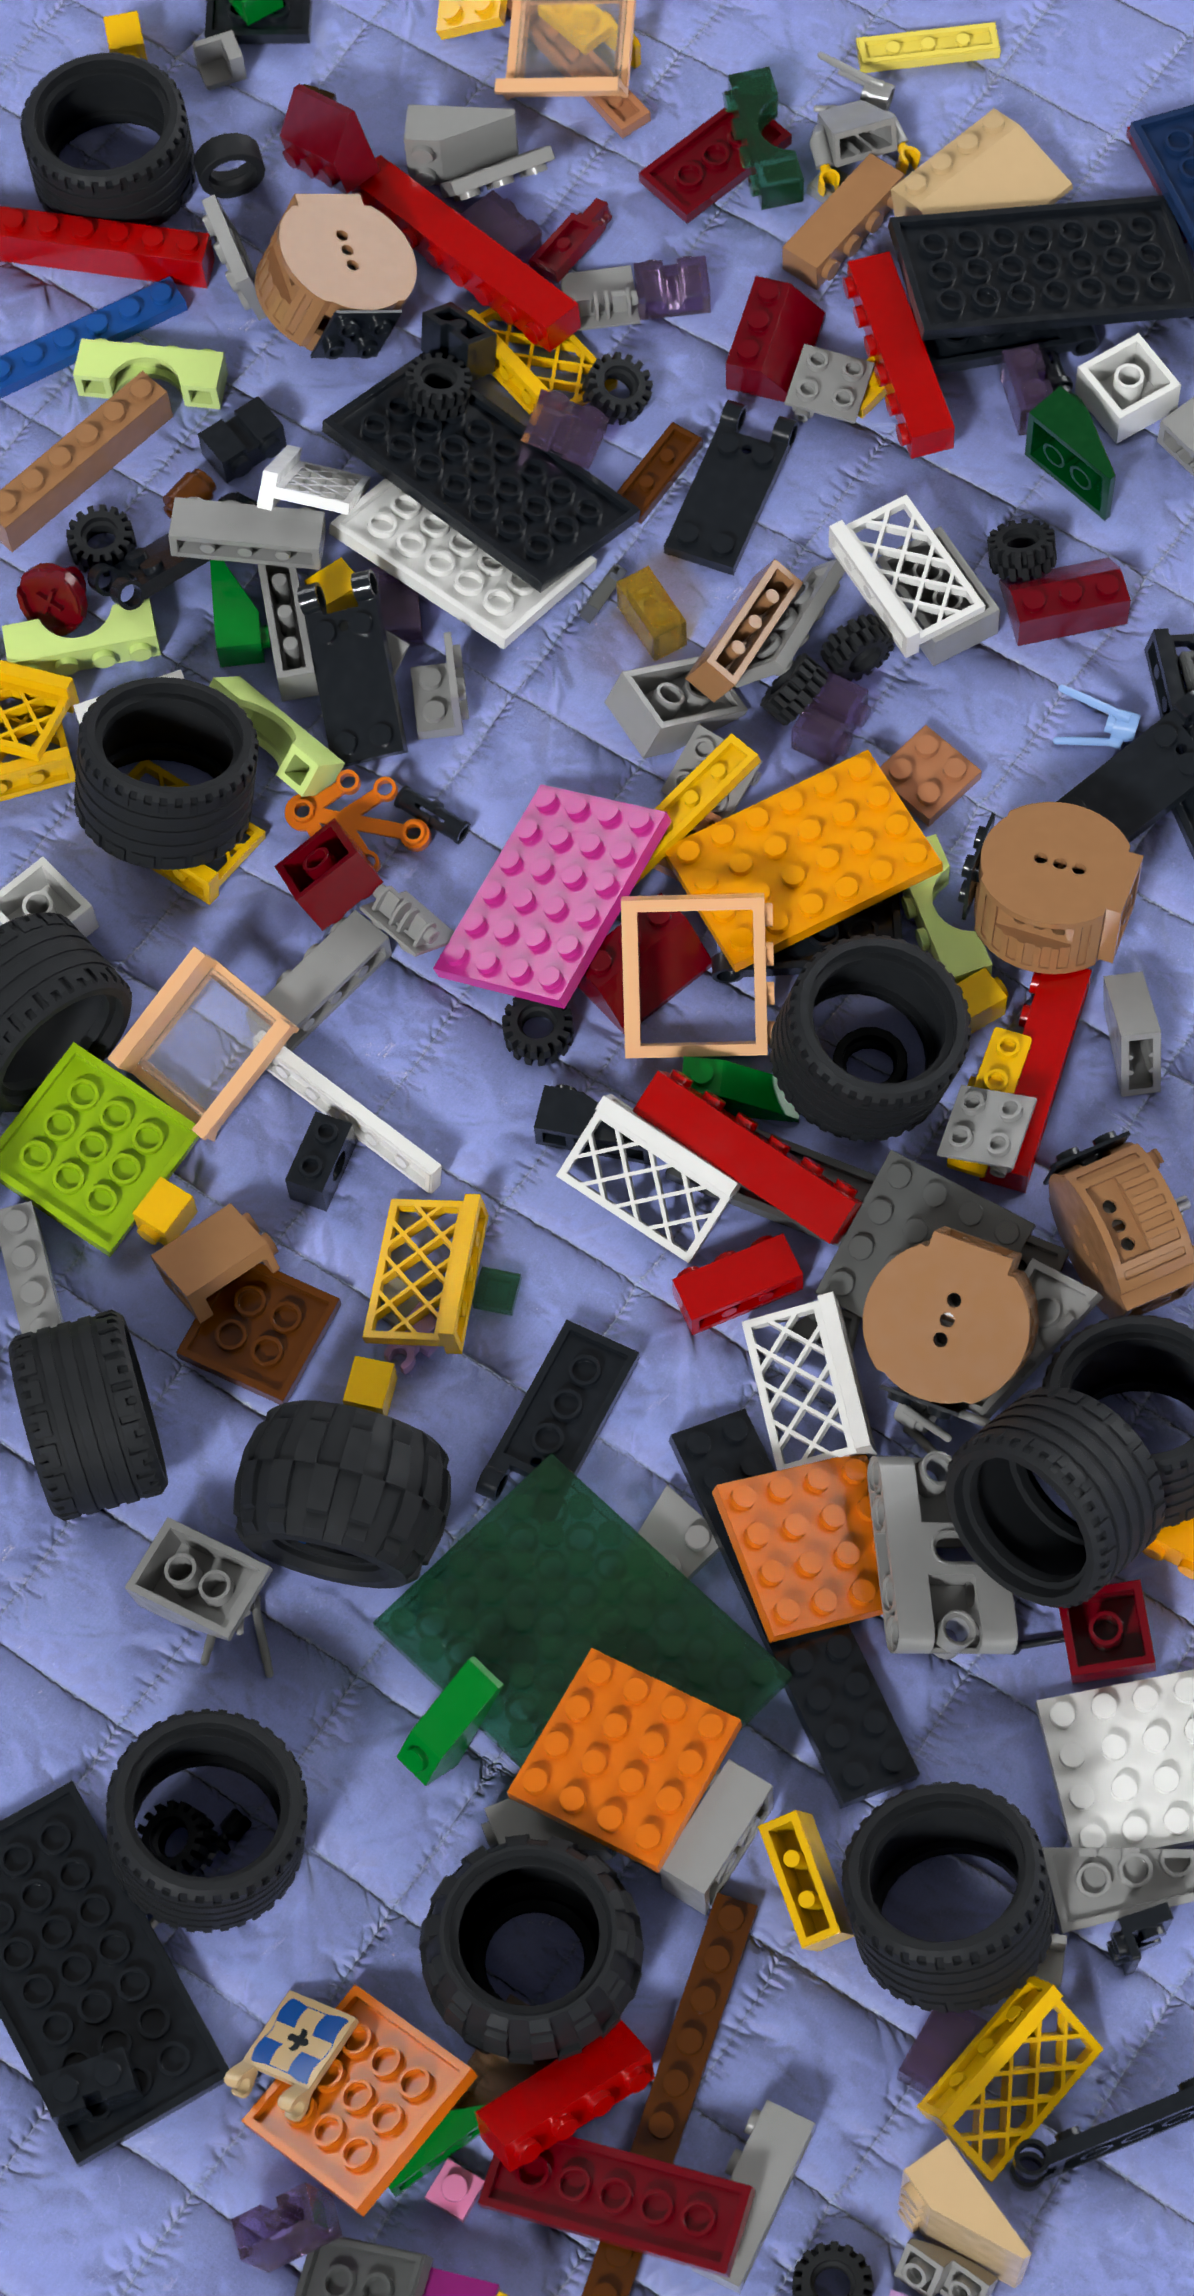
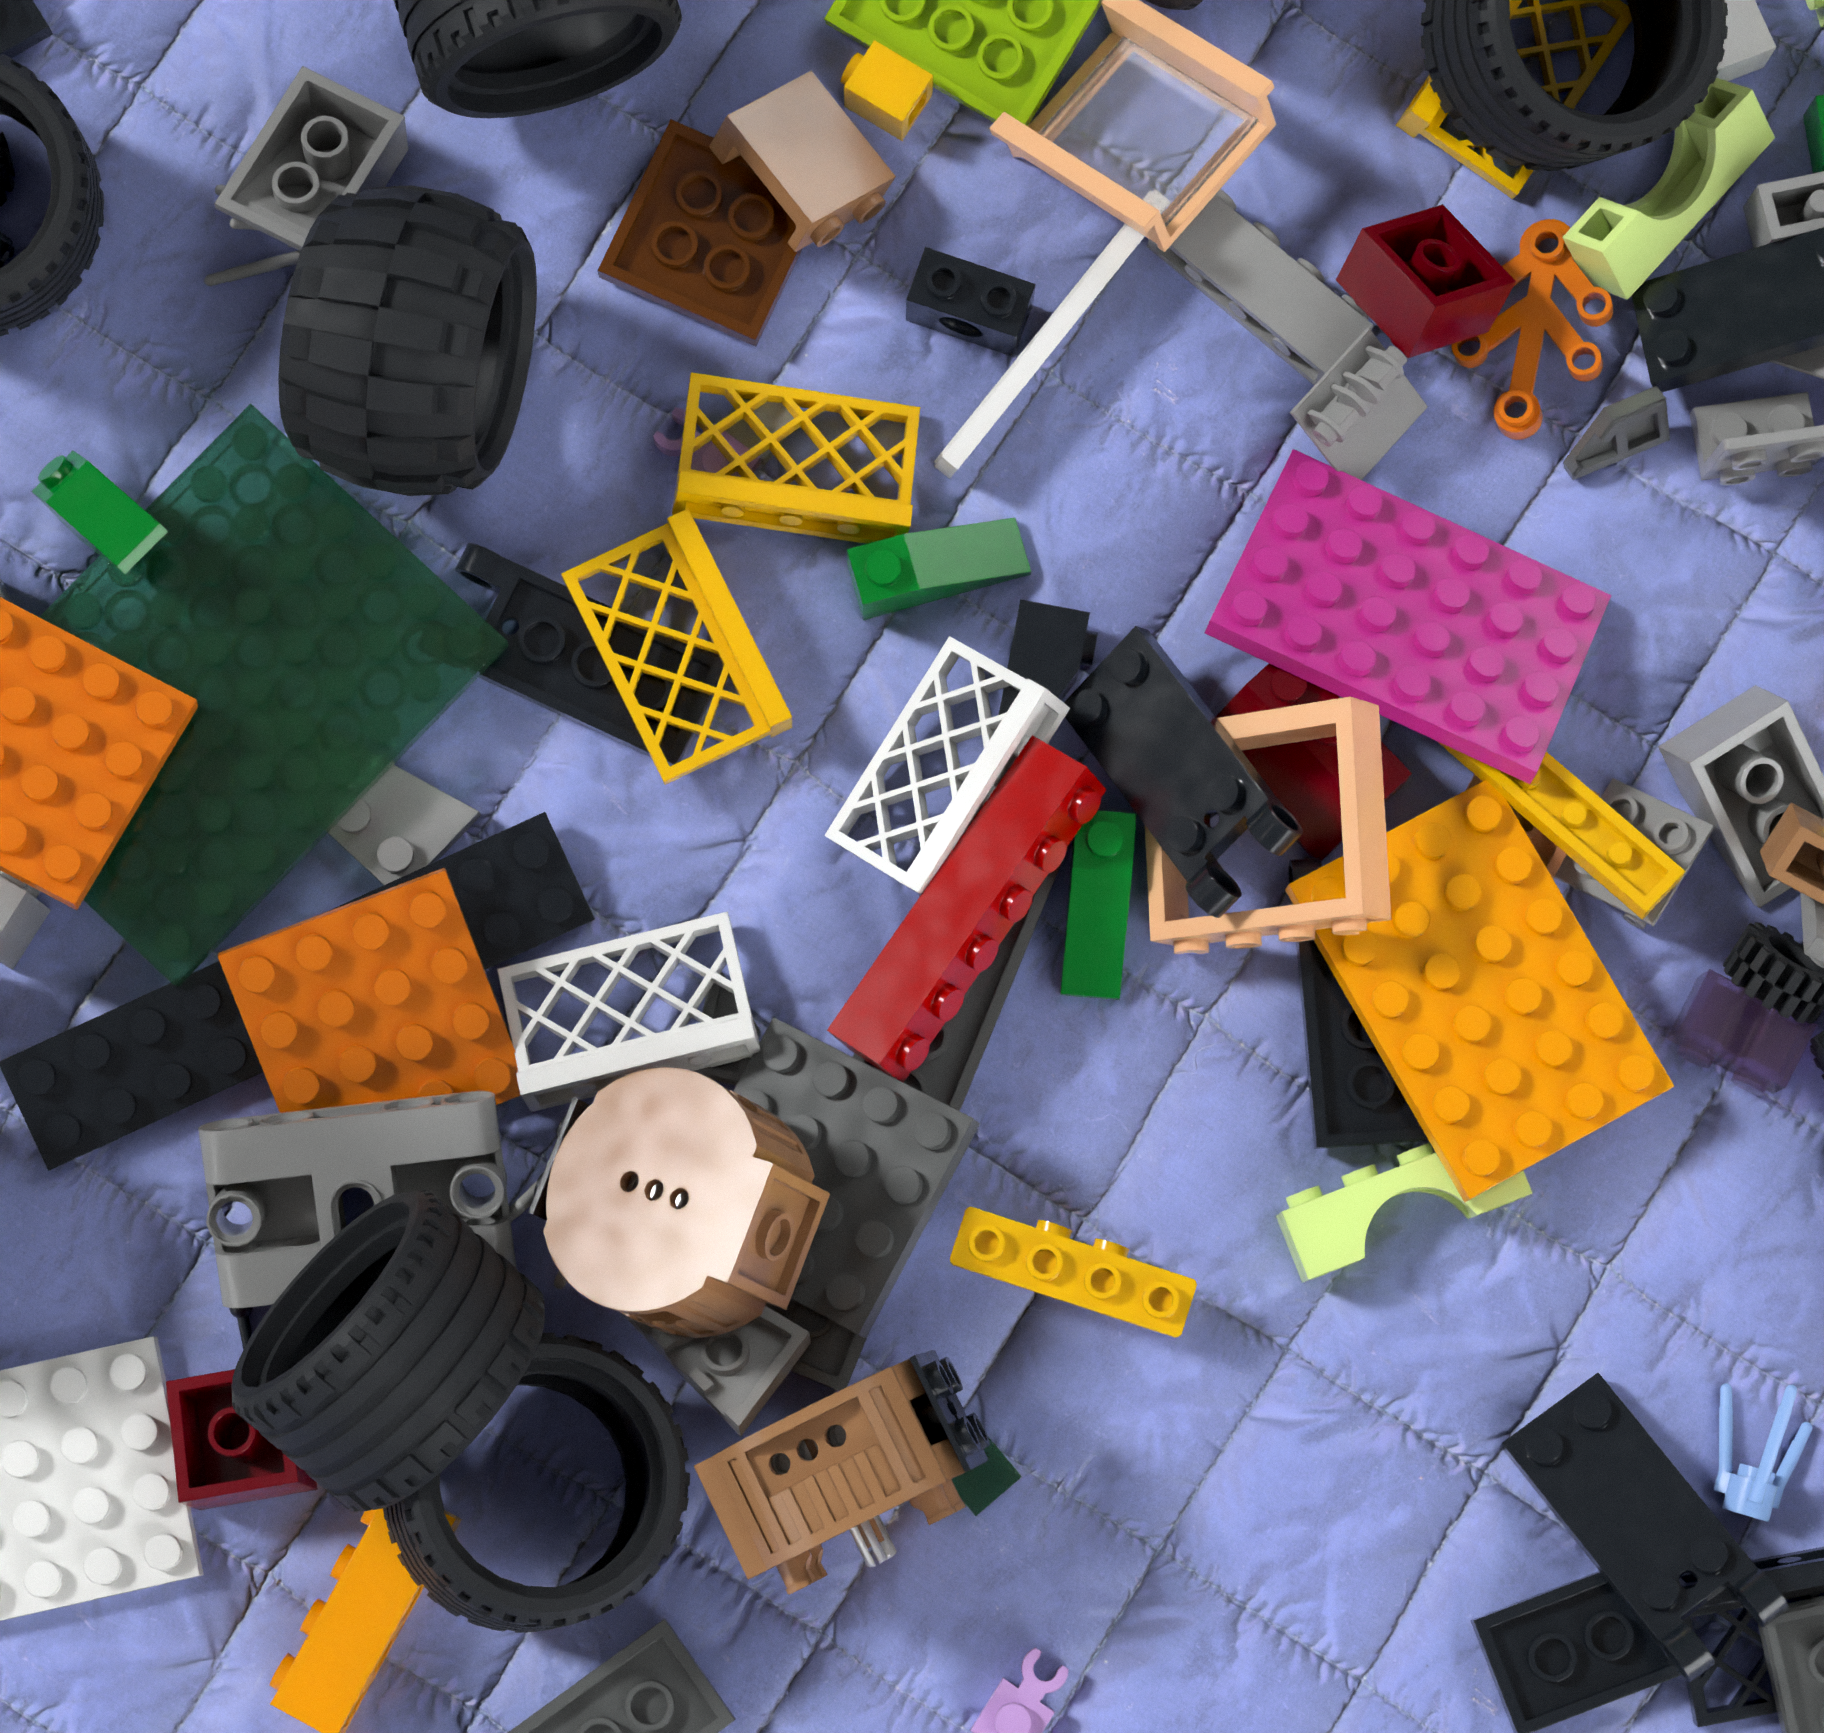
camera: 80 degrees right, 15 degrees up
yellow brick [342,1356,398,1416] -> none
black pin [394,785,471,844] -> none
clear green tile [472,1267,522,1316] -> none
black tyre [502,997,574,1066] -> none
red brick [672,1233,803,1336] -> none
black tyre [769,934,972,1142] -> none
black tyre [833,1027,908,1084] -> none
nougat plate [880,725,982,827] -> none
light grey hinge [937,1085,1037,1178] -> none
yellow brick [957,967,1009,1034] -> none
medium nougat piece [958,802,1144,974] -> none
red brick [979,968,1092,1193] -> none
light grey slope [1103,971,1161,1097] -> none
none -> yellow fence [561,508,792,785]
none -> green slope [847,517,1031,620]
none -> black hinge [1064,626,1303,918]
none -> dark grey tile [1563,386,1670,480]

